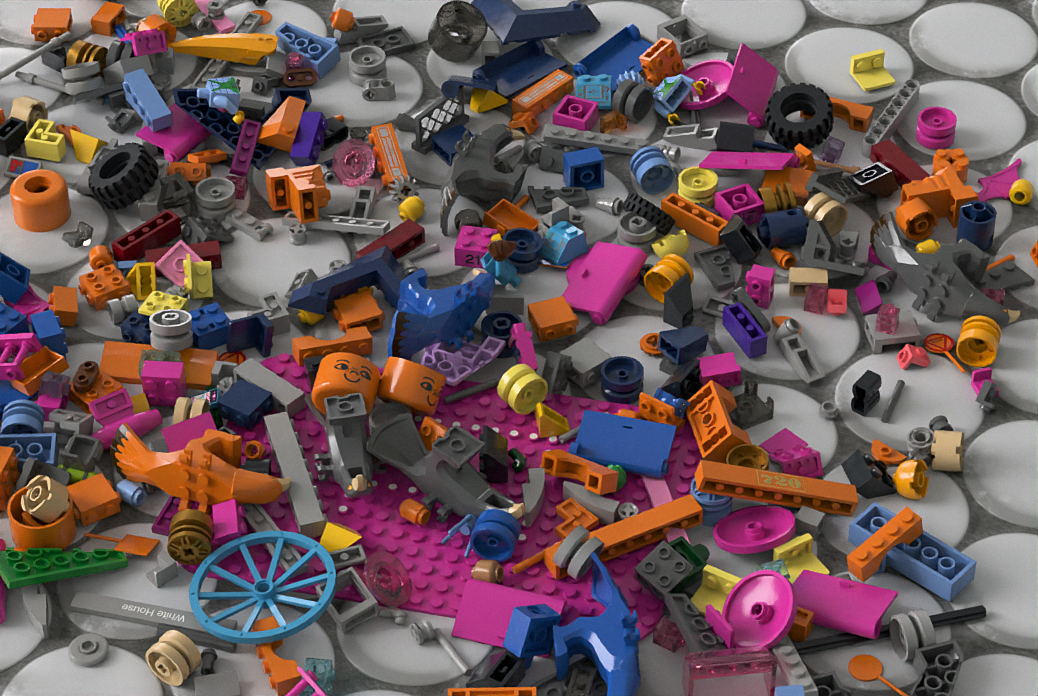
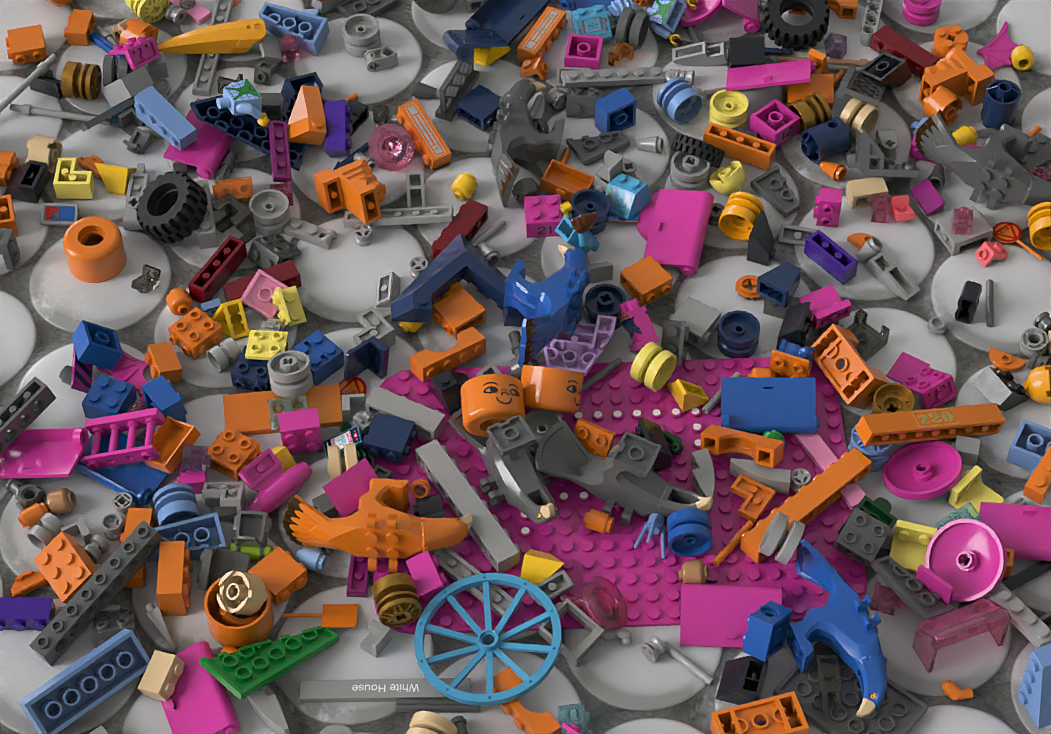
camera: 15 degrees left, 10 degrees up
light grey wheel [61,61,104,94] -> none
reddish brown plate [73,361,99,393] -> none
orange plate [188,149,227,164] -> none
reddish brown plate [283,68,317,88] -> none
light grey gear [389,174,420,204] -> none
black slope [719,214,762,264] -> none
dark grey beam [730,287,771,333] -> none

